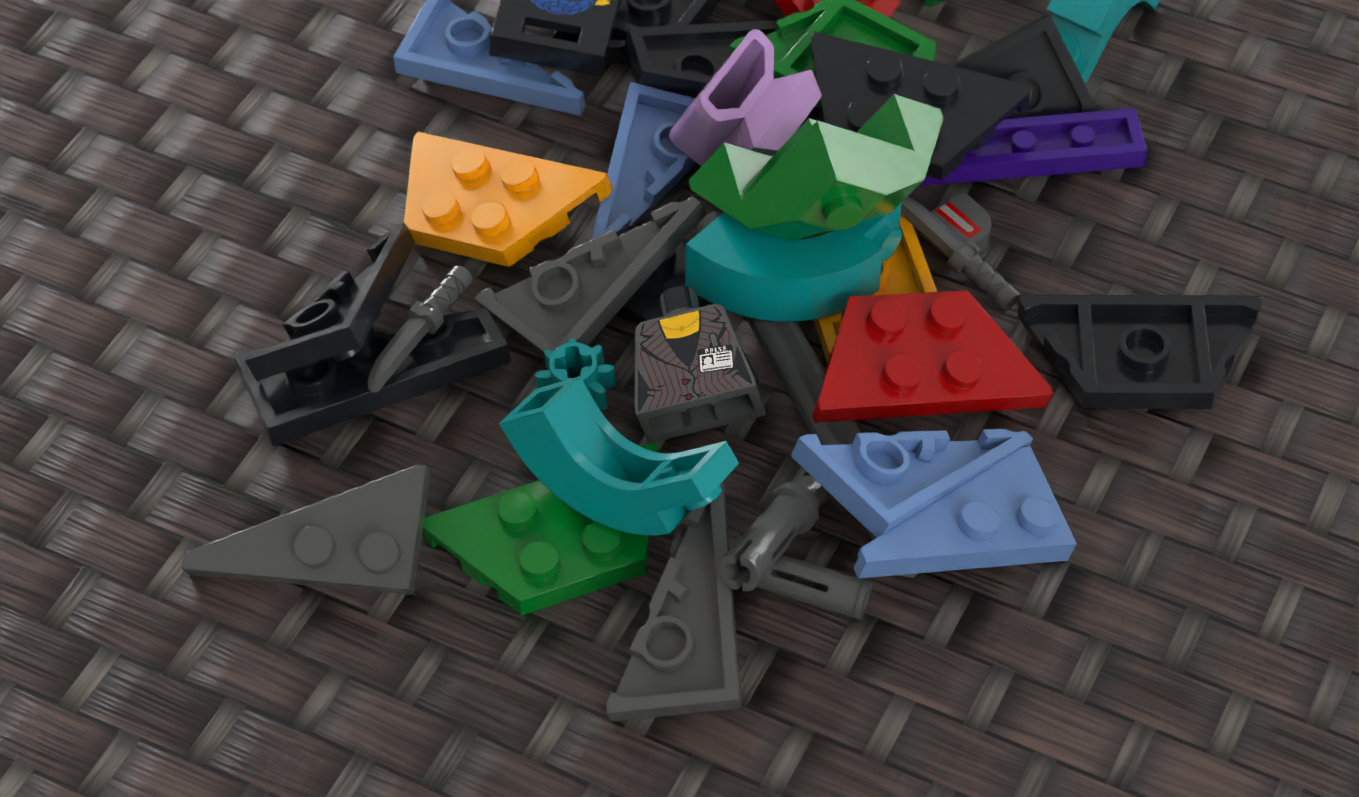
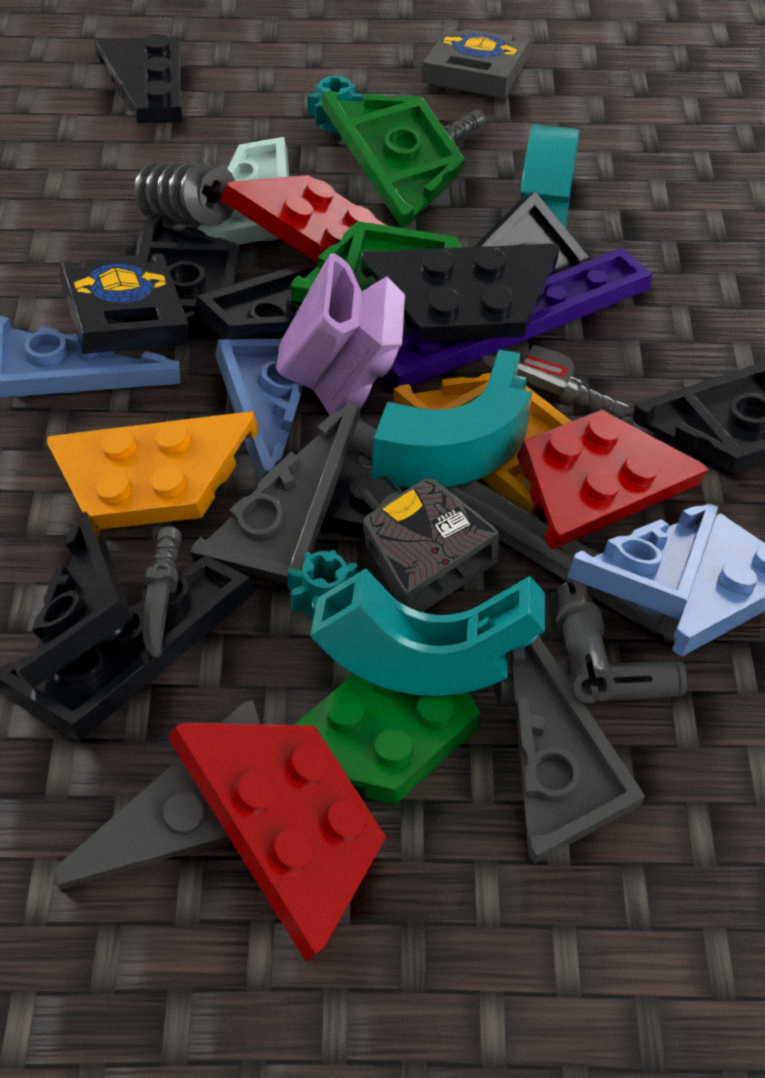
camera: 30 degrees left, 5 degrees down
green brick [689,94,944,241] -> none
none -> red wing [168,723,386,962]

